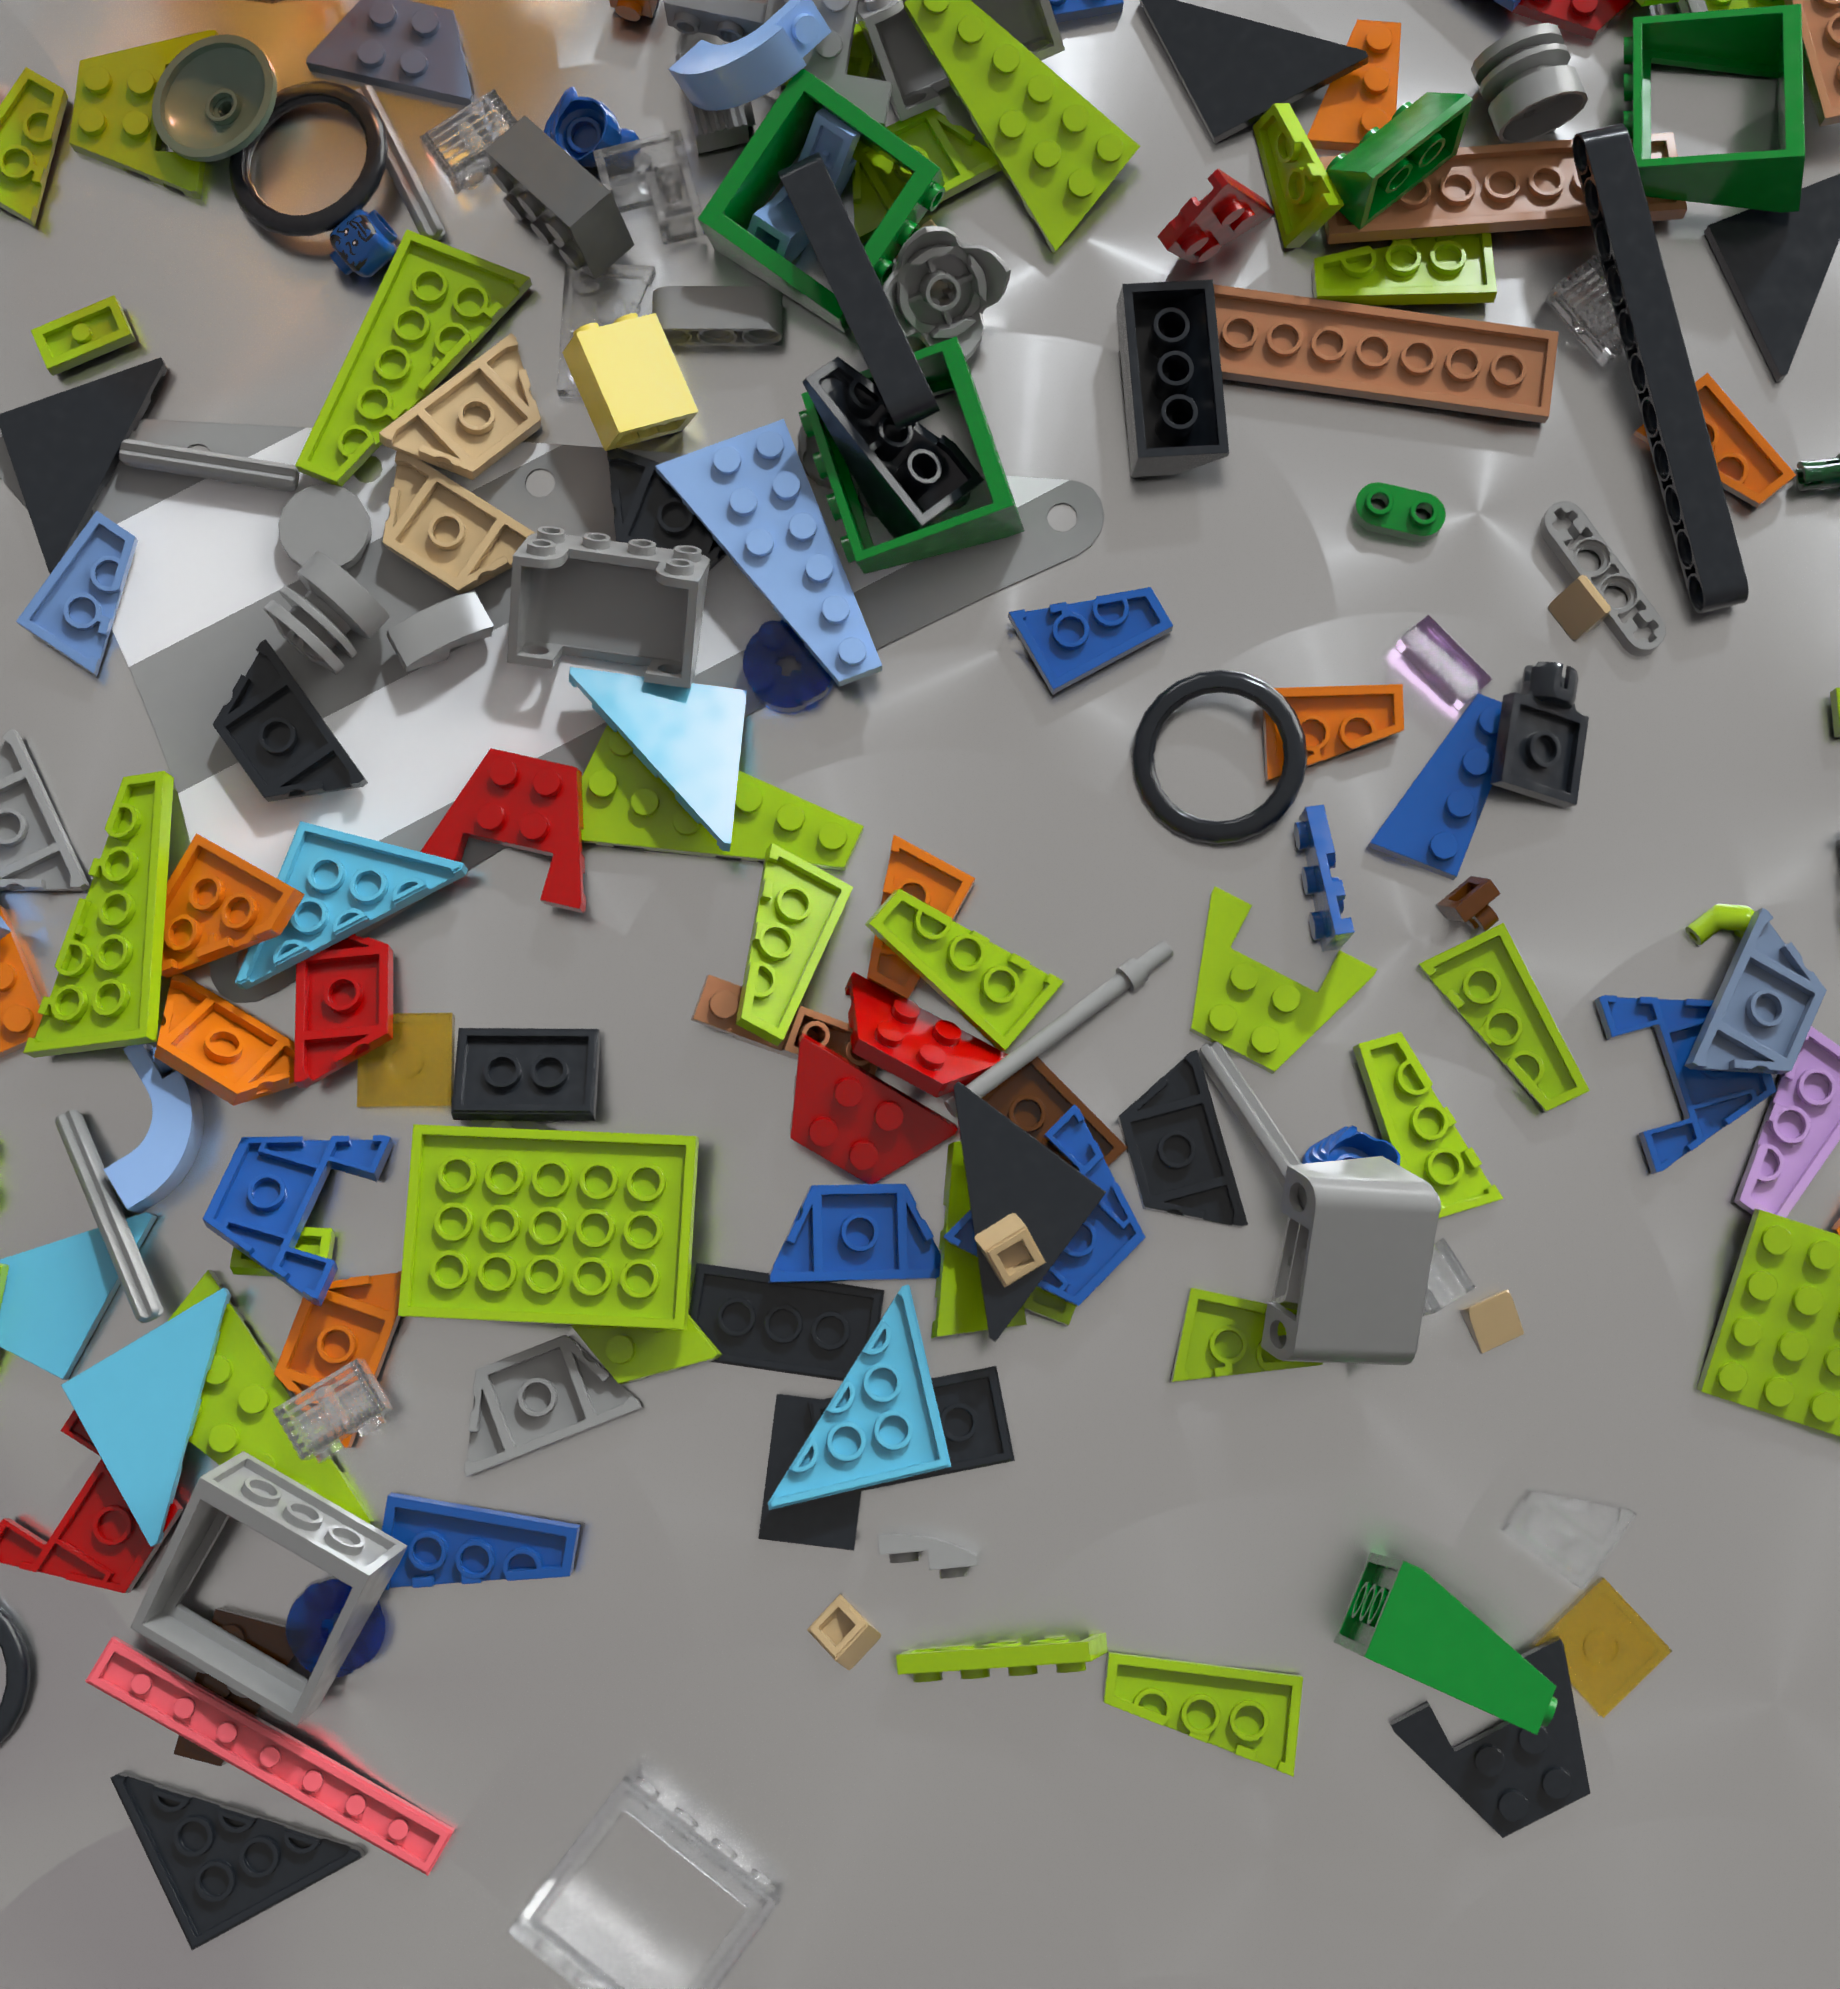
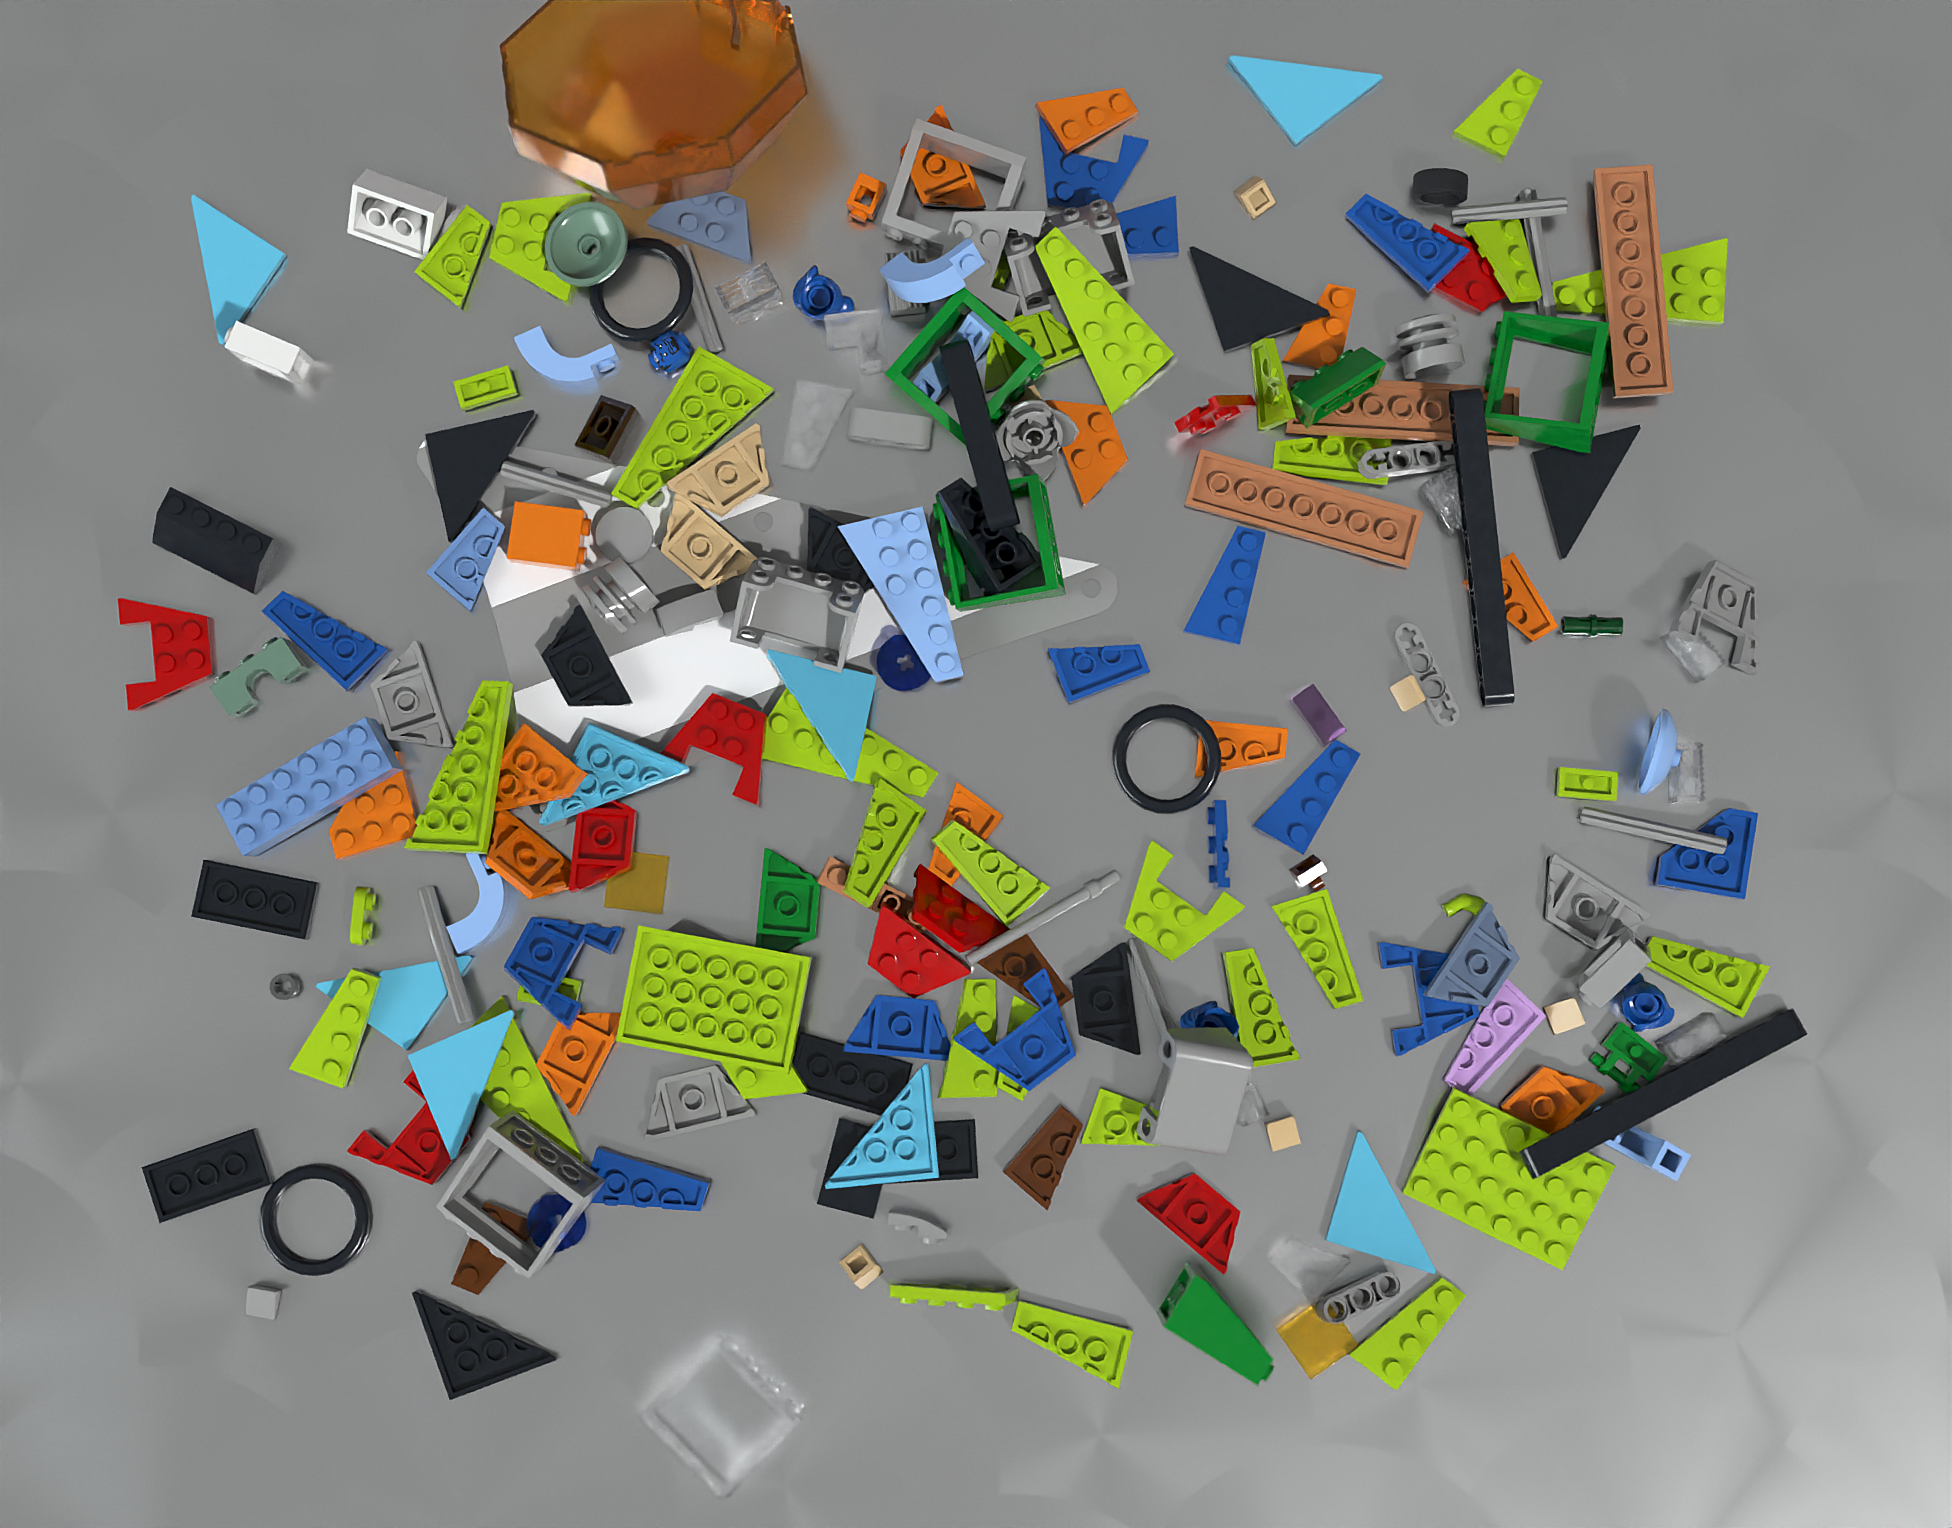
camera: 10 degrees right, 5 degrees up
coral tile [85,1636,455,1876] -> none
clear brick [273,1358,394,1463] -> none
black tile [451,1028,601,1121] -> none
dark grey brick [484,115,635,280] -> none
light yellow brick [562,313,699,451] -> none
black tile [953,1081,1106,1342] -> none
tan slope [974,1213,1046,1288] -> none
black slope [1116,279,1229,477] -> none
green plate [1353,482,1446,542] -> none
black wing [1389,1636,1590,1838] -> none
black plate [1491,662,1589,808] -> none
none -> orange brick [507,501,591,572]
none -> light blue arch [514,326,620,387]
none -> dark brown slope [574,395,641,466]
none -> green wing [755,848,820,952]
none -> reddish brown wing [1002,1105,1083,1210]
none -> orange wing [1044,400,1128,506]
none -> red wing [1136,1173,1240,1275]
none -> blue wing [1183,526,1266,645]
none -> light grey beam [1316,1272,1402,1324]
none -> medium azure tile [1325,1131,1436,1274]
none -> lime wing [1348,1276,1466,1391]
none -> light grey beam [1358,441,1456,479]

